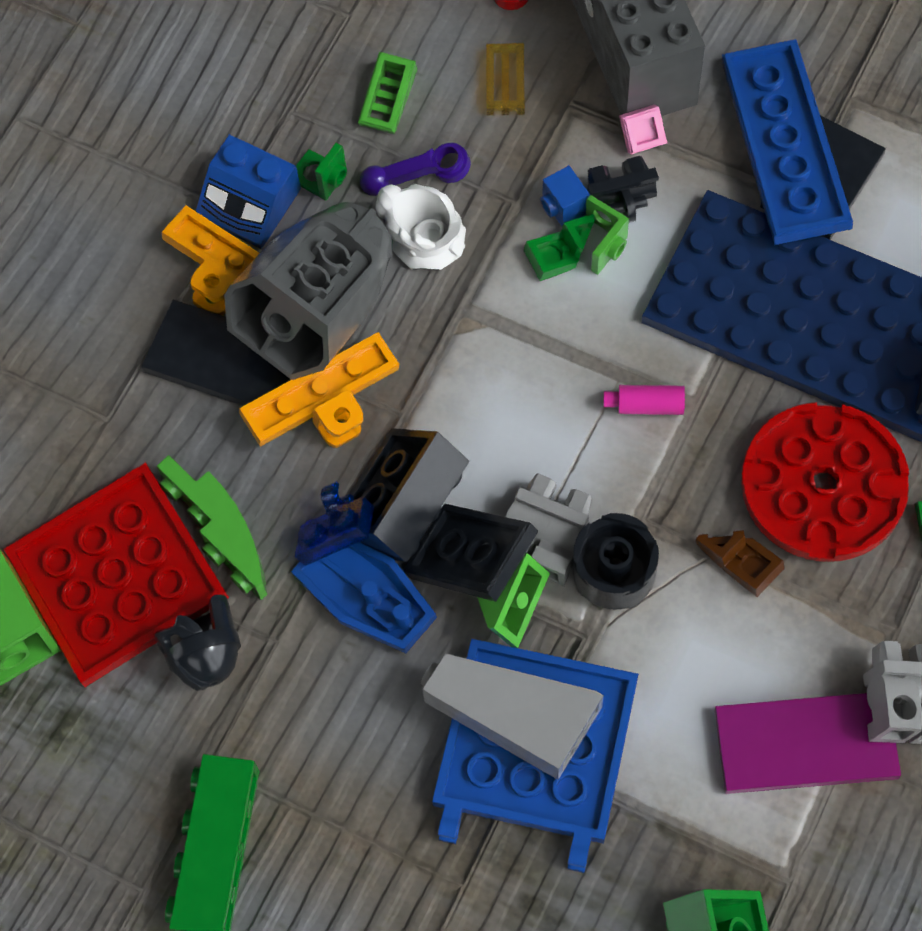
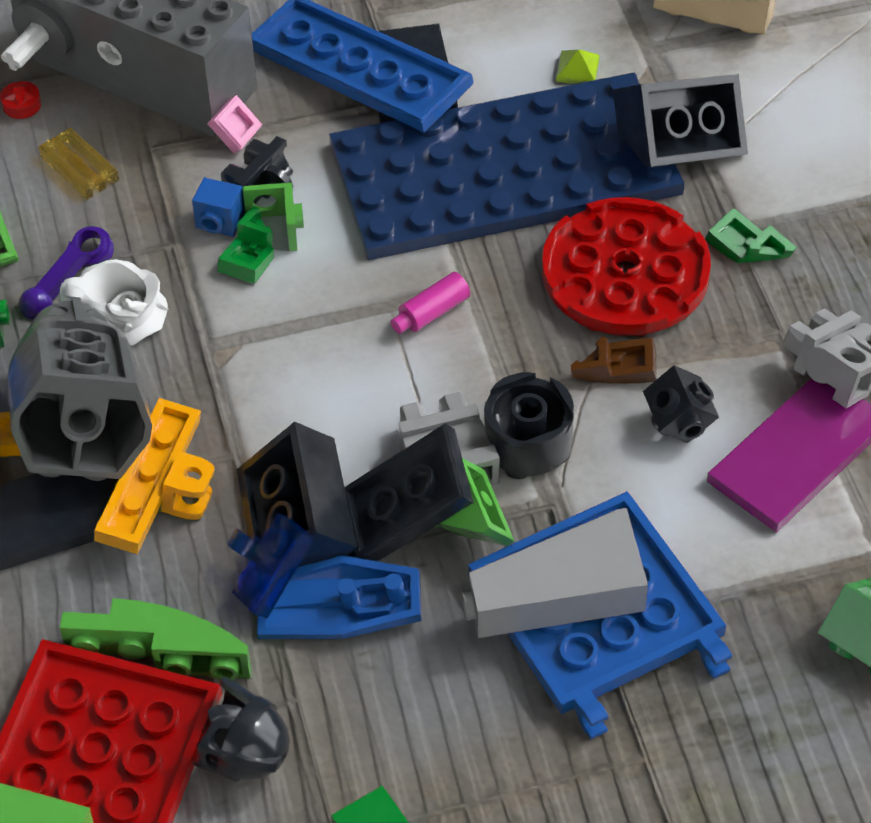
camera: 45 degrees left, 15 degrees down
none -> black brick [642,365,719,443]

